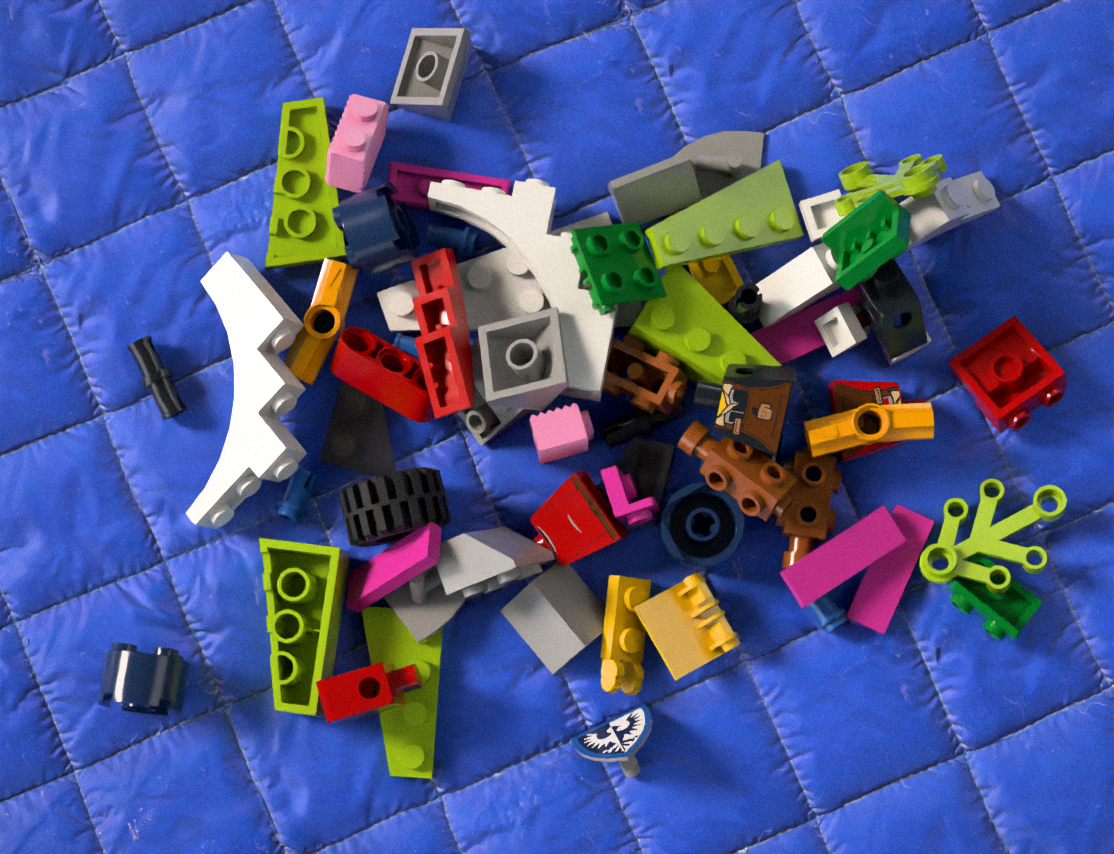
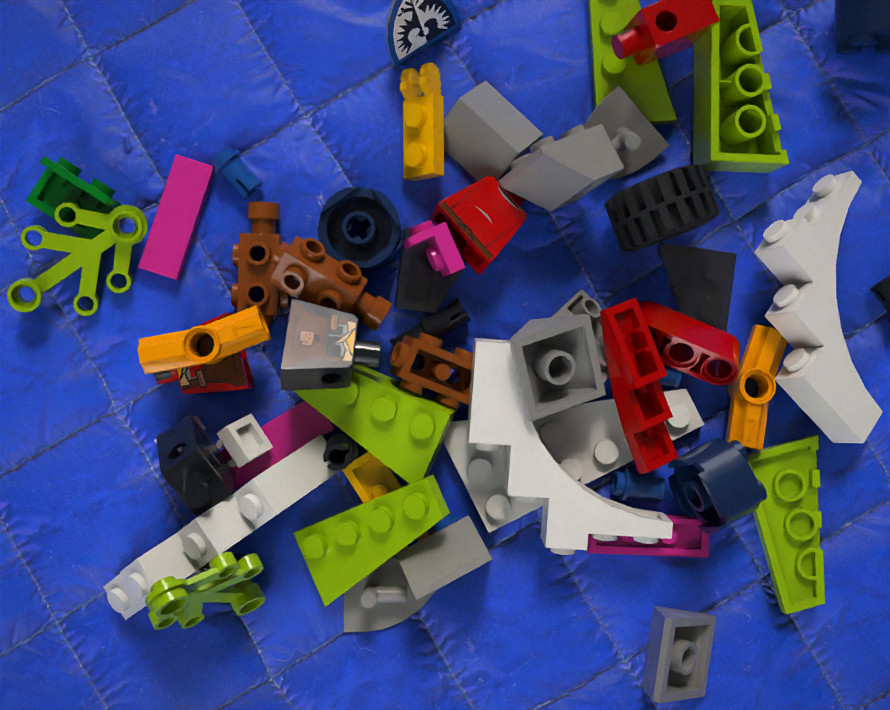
camera: 175 degrees right, 5 degrees up
blue pin [276,468,318,523] -> none
bright pink brick [325,94,389,193] -> none
dark pink tile [346,522,441,613] -> none
bright pink brick [530,403,594,464] -> none
green hinge [570,222,667,316] -> none
yellow hinge [634,572,740,681] -> none
dark pink tile [779,506,907,608] -> none
white tile [799,189,847,243] -> none
green bracket [822,190,911,291] -> none
red plate [948,315,1067,434] -> none

